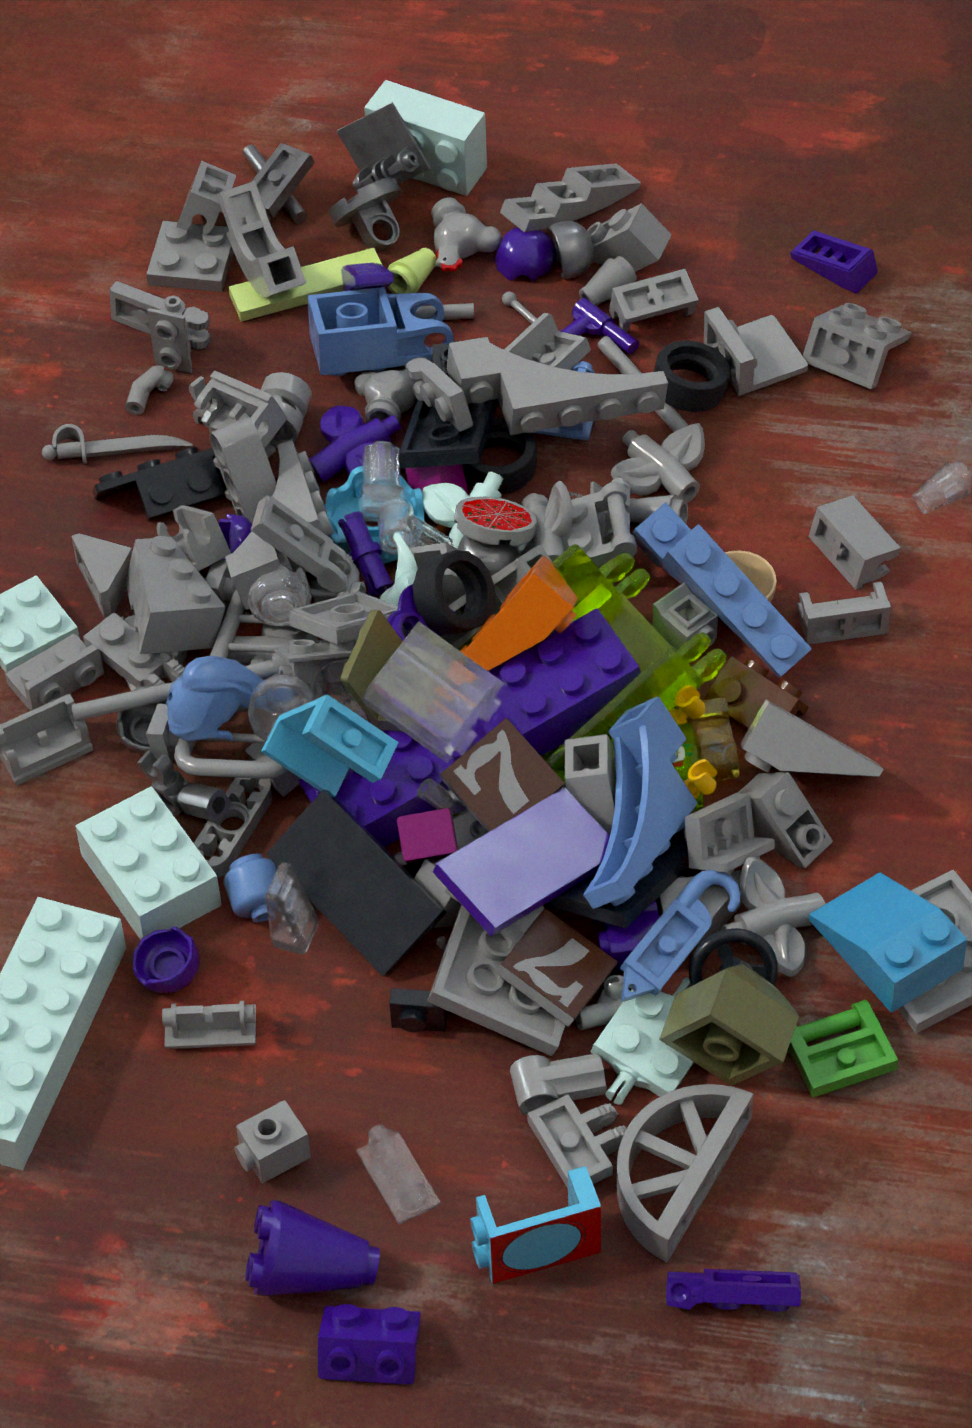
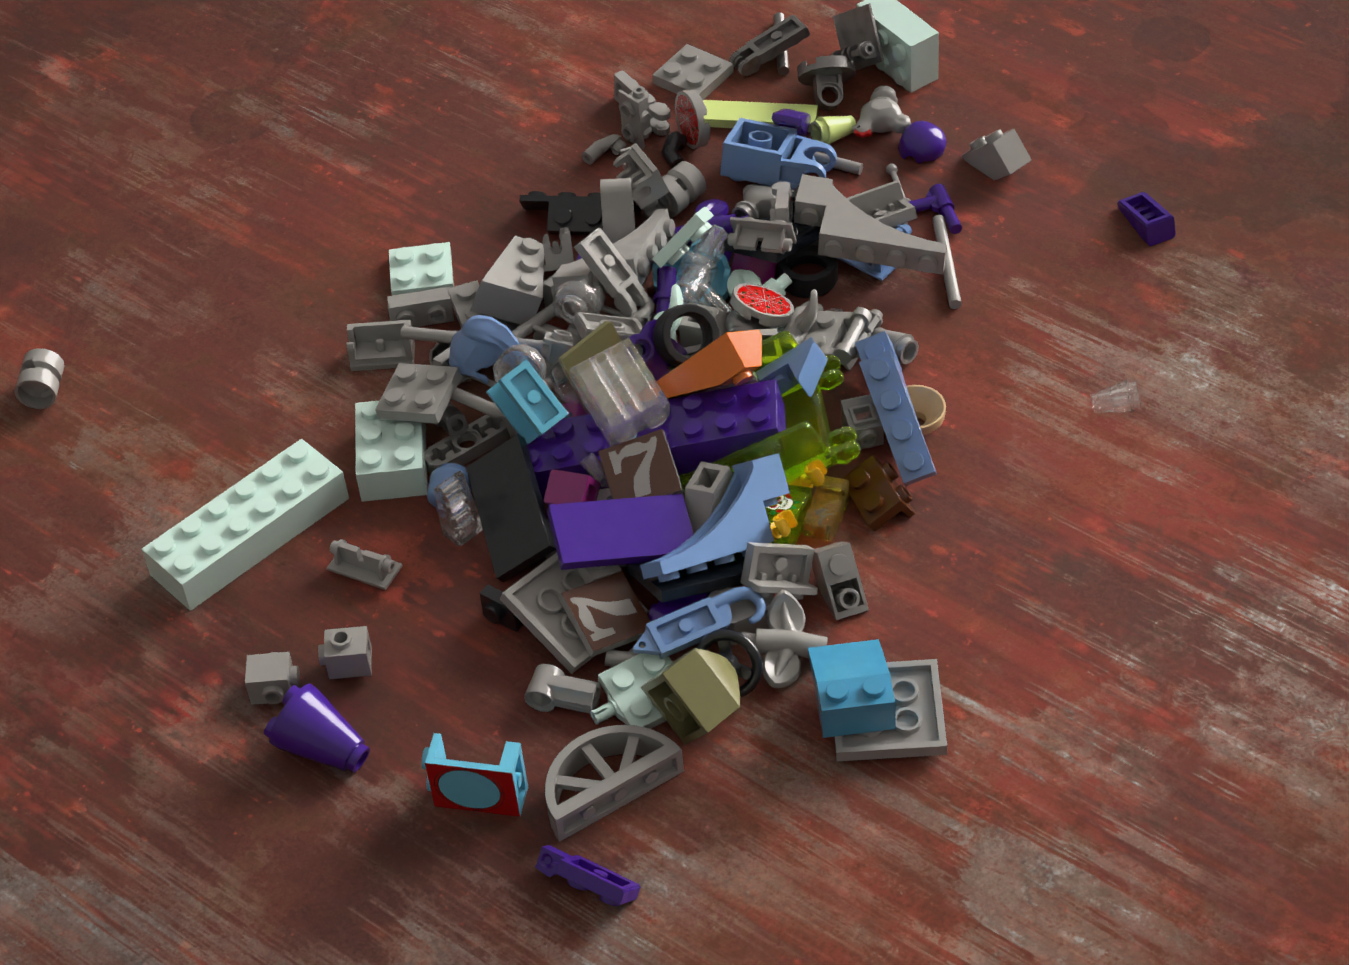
camera: 30 degrees right, 5 degrees down
light grey sword [42,424,193,464] -> none
light grey slope [71,533,132,619] -> none
dark purple hair [133,926,200,993] -> none
light grey hinge [176,161,236,234] -> none
light grey arch [217,181,306,297] -> none
dark purple bracket [318,1304,421,1384] -> none
clear hinge [357,1125,441,1225] -> none
light grey slope [500,163,641,232] -> none
light grey hinge [527,1094,626,1188] -> none
flat silver hair [549,220,594,279] -> none
light grey cone [579,256,637,306] -> none
light grey hinge [609,269,699,332] -> none
light grey plant [610,423,705,503] -> none
black tyre [653,340,730,412] -> none
light grey bracket [704,307,808,396] -> none
light grey slope [740,699,884,776] -> none
bright green plate [787,1000,898,1098] -> none
light grey hinge [797,582,891,645] -> none
light grey bracket [803,303,911,389] -> none
light grey hinge [808,495,901,590] -> none
none -> light grey brick [245,652,300,705]
none -> light grey plate [375,363,462,424]
none -> light aqua plate [652,207,714,268]
none -> black arm [661,131,687,168]
none -> tile [675,89,710,149]
none -> light grey hinge [728,217,797,254]
none -> medium blue slope [755,337,827,397]

